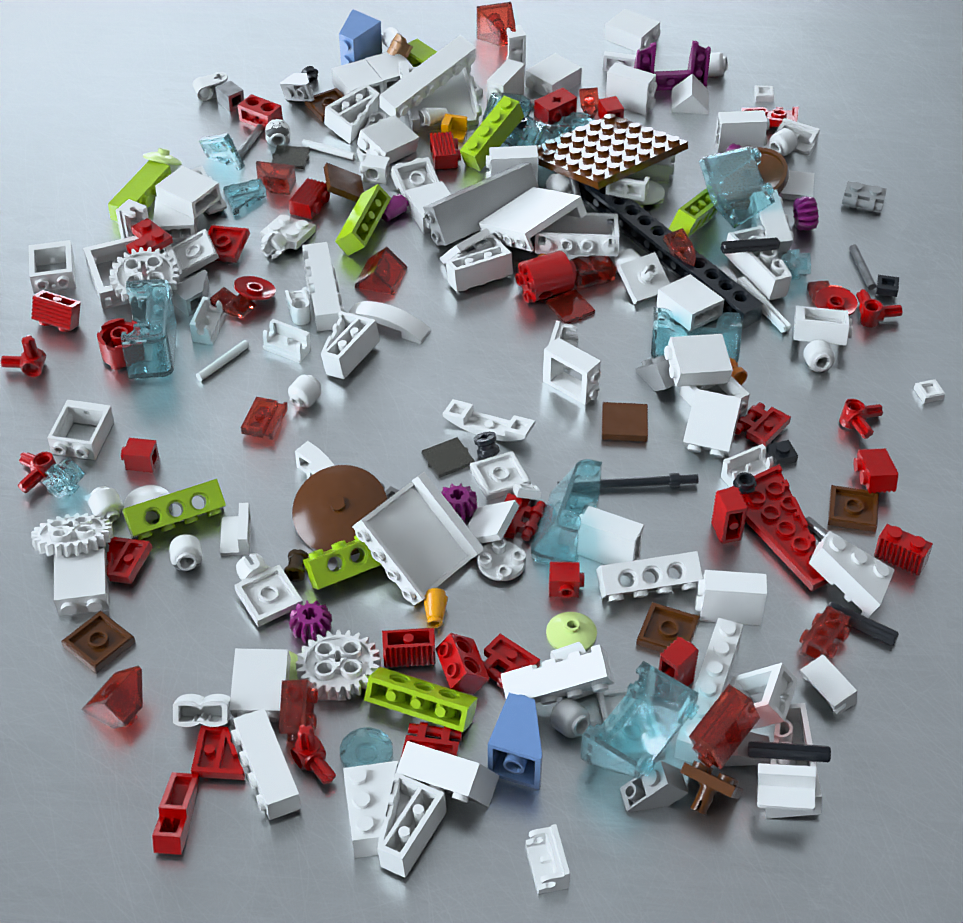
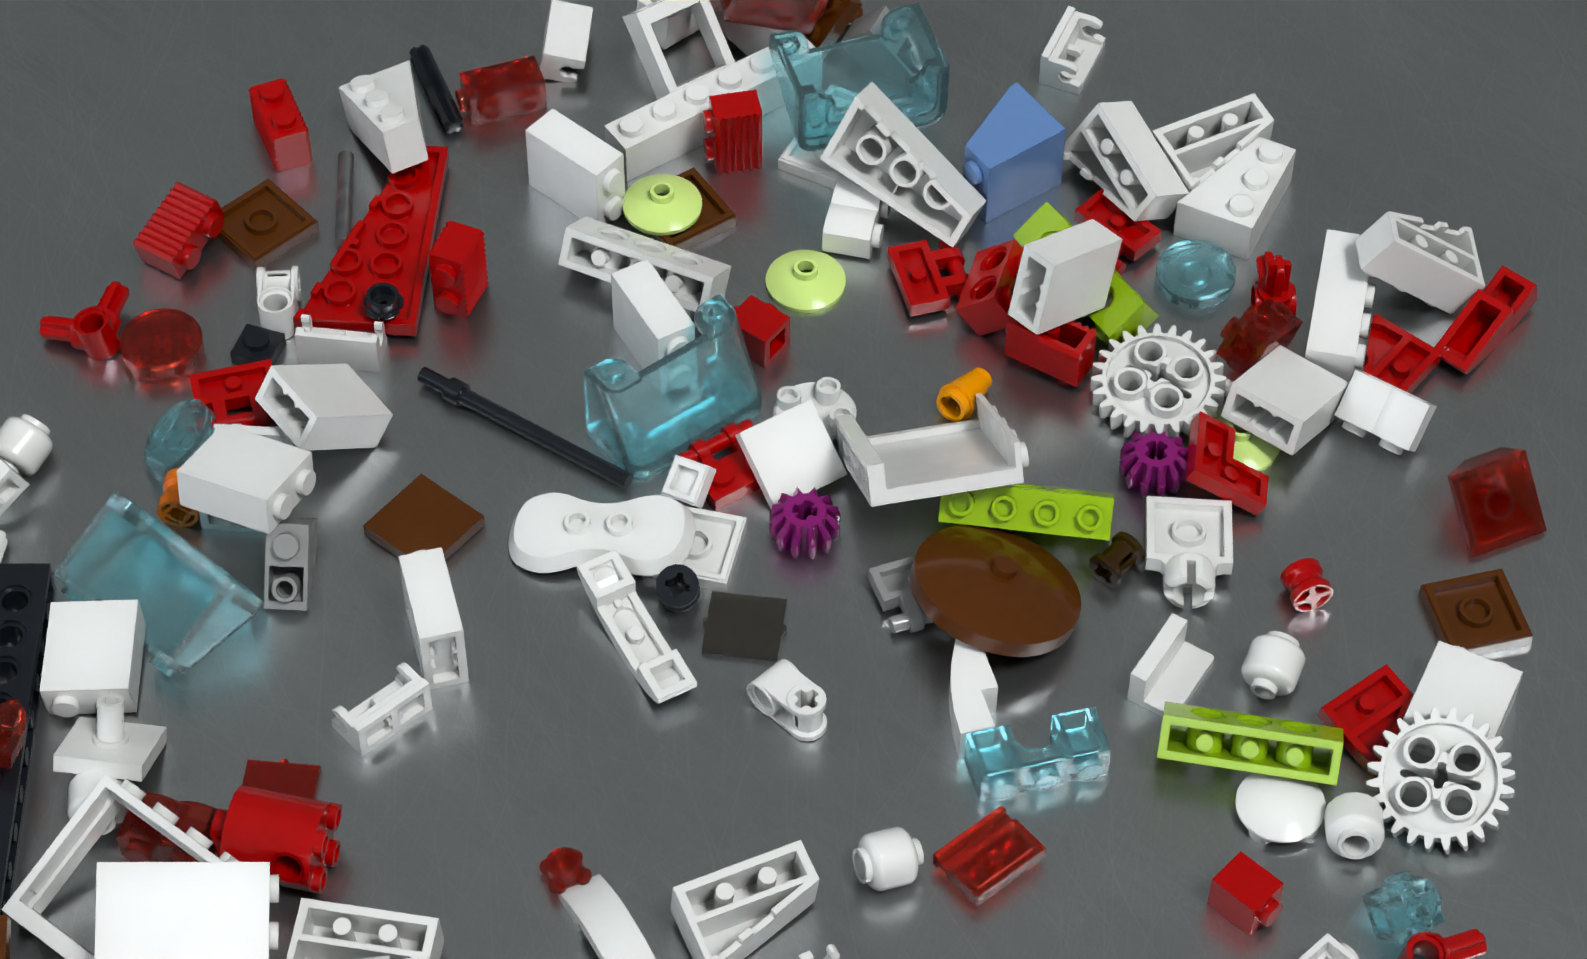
camera: 145 degrees left, 5 degrees up
none -> clear red tile [120,308,204,382]
none -> clear light blue tile [144,399,216,477]
none -> white piece [256,265,301,340]
none -> white plate [508,492,696,576]
none -> clear red plate [539,847,592,894]
none -> yellowish green dish [623,174,702,236]
none -> white piece [746,659,827,742]
none -> clear light blue arch [964,706,1111,802]
none -> white brick [1008,219,1122,335]
none -> red plate [1185,411,1269,516]
none -> red wheel [1280,558,1333,612]
none -> white wedge [1355,211,1485,315]

